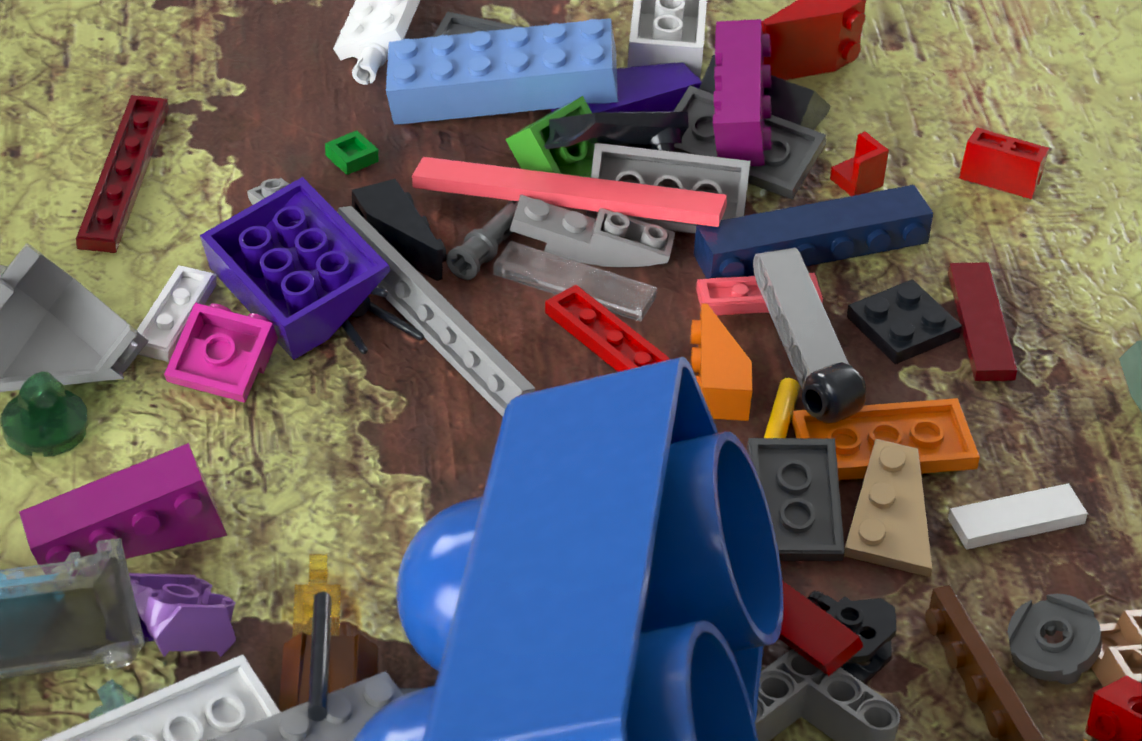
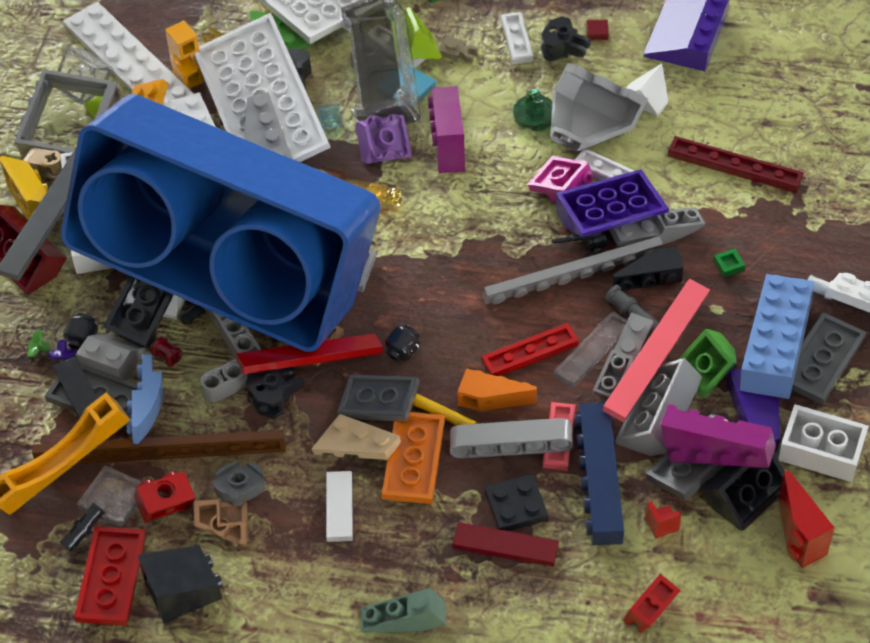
camera: 110 degrees right, 10 degrees up
black bar [308,592,332,721] -> none
black slope [544,111,689,152] -> none
black head [802,362,866,424] -> none

